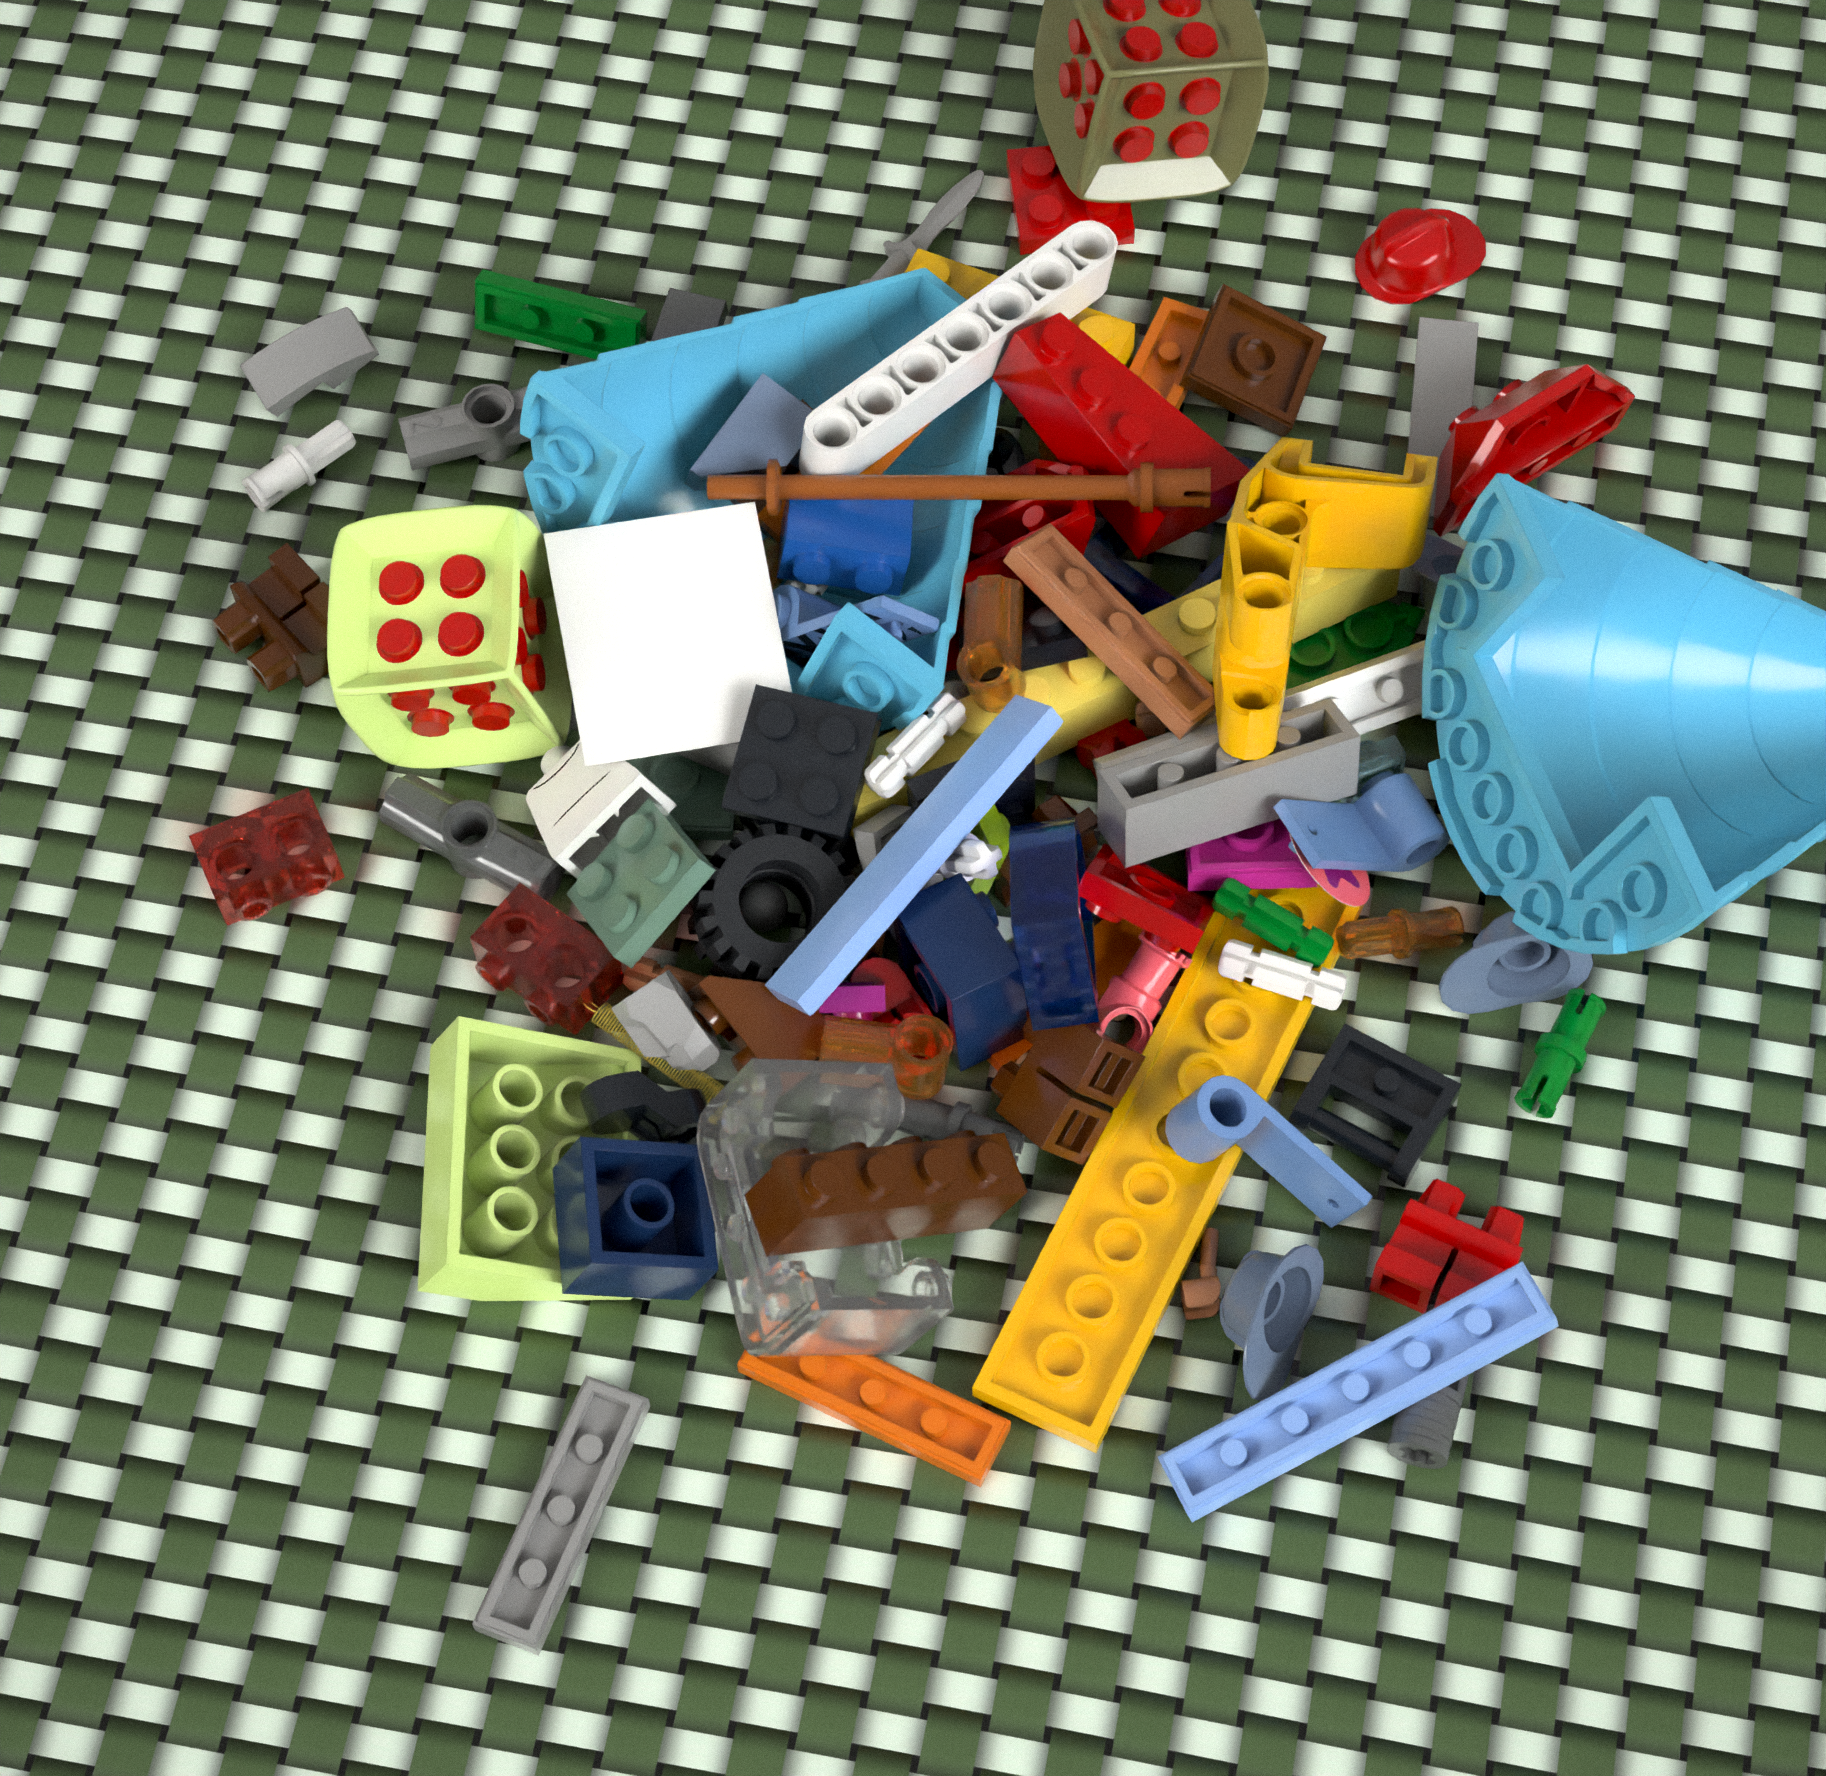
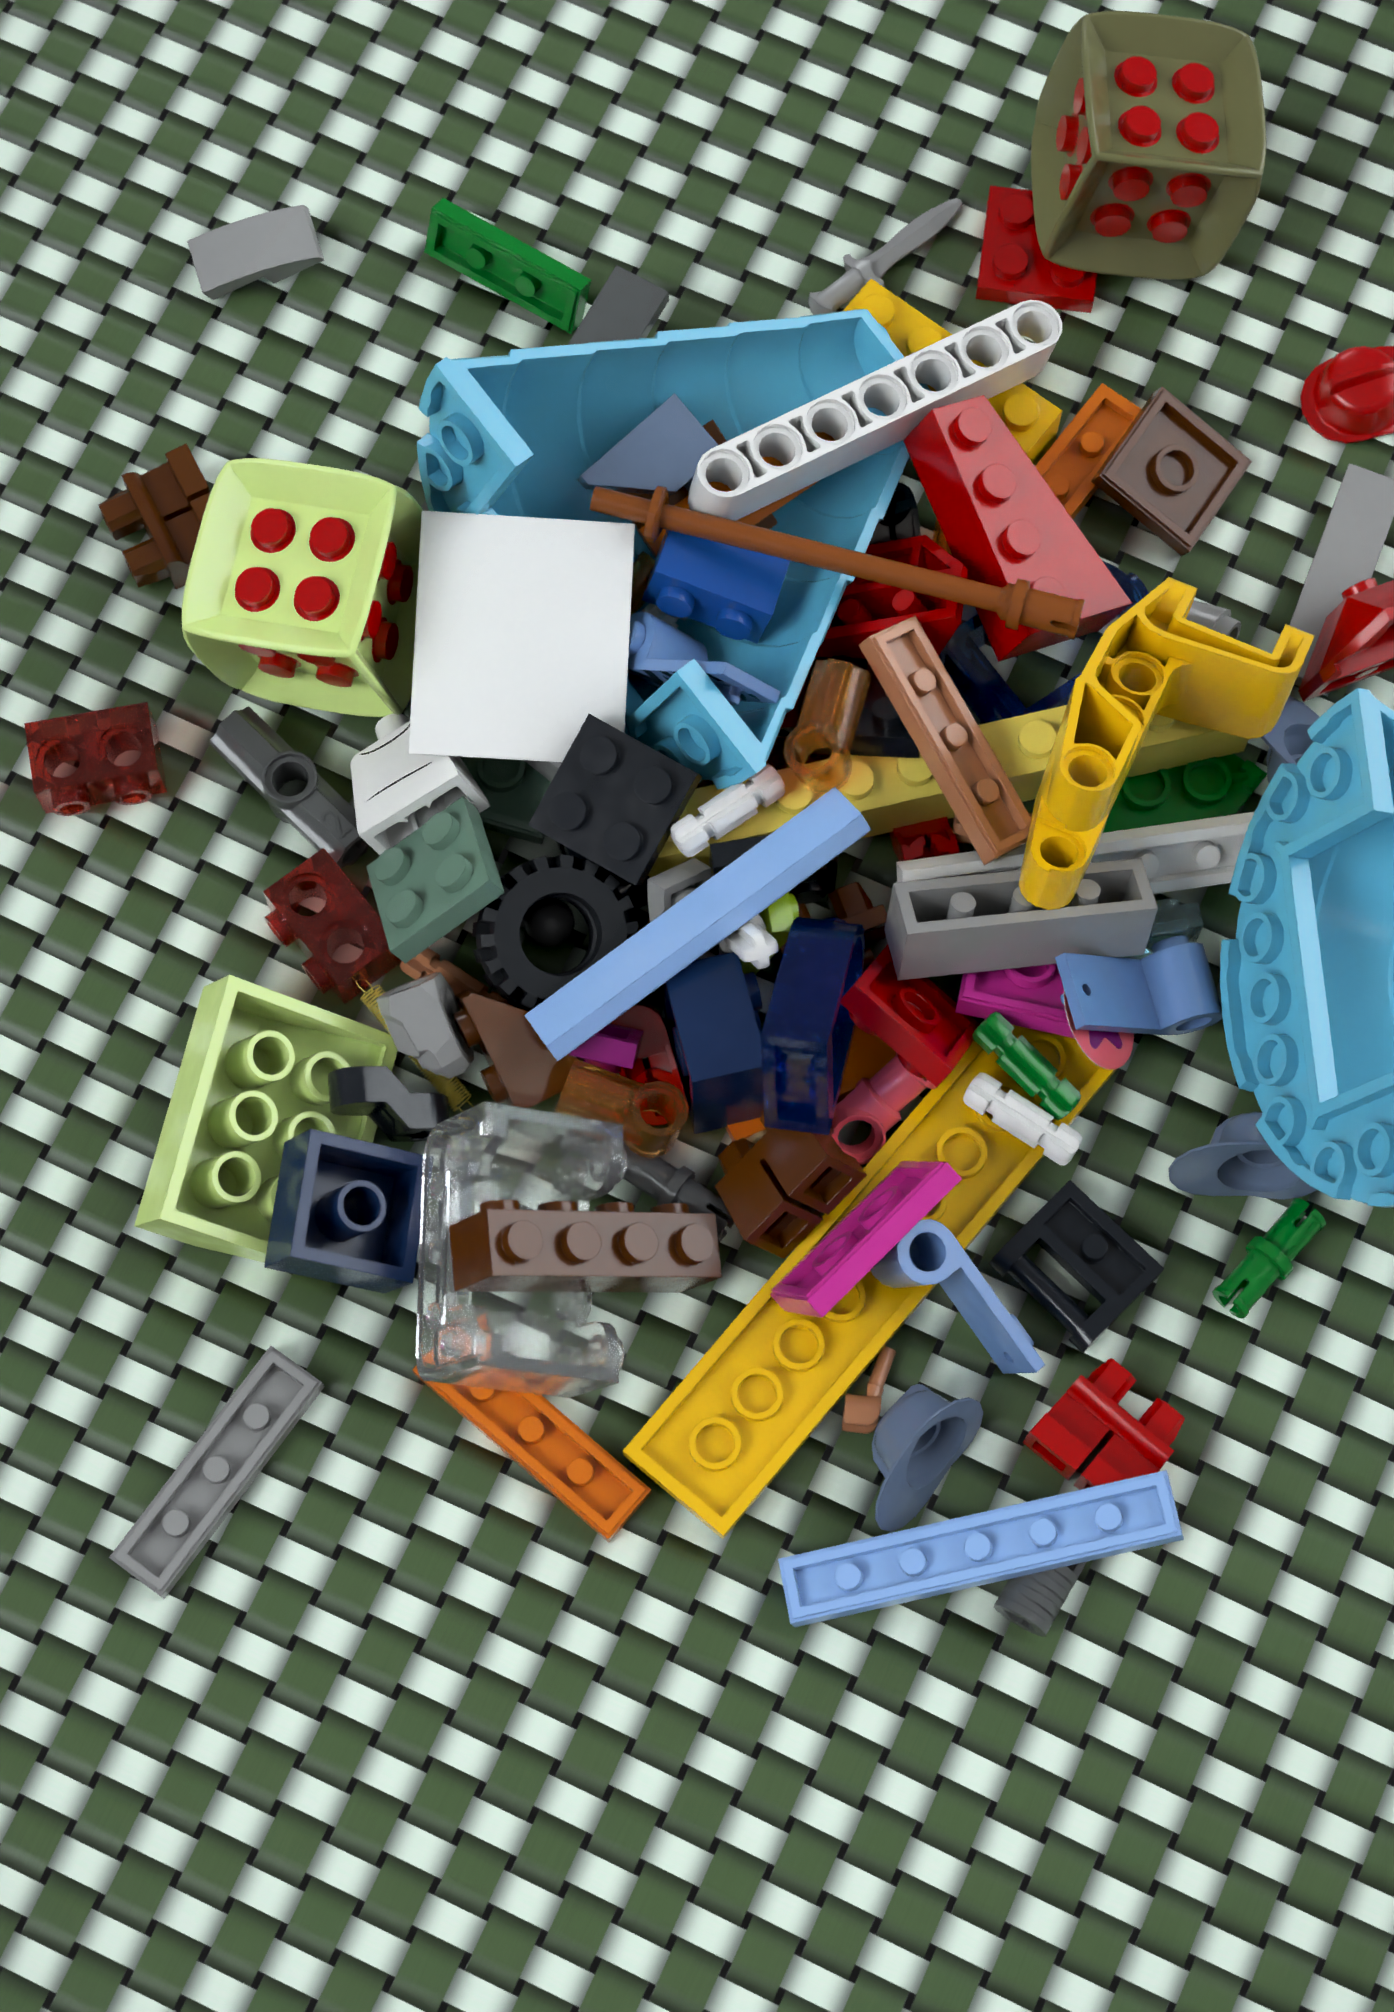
camera: 10 degrees right, 10 degrees up
white axle [242,420,356,512] -> none
light grey piece [398,384,531,470] -> none
clear orange axle [1335,906,1464,959] -> none
none -> dark pink tile [770,1161,962,1318]

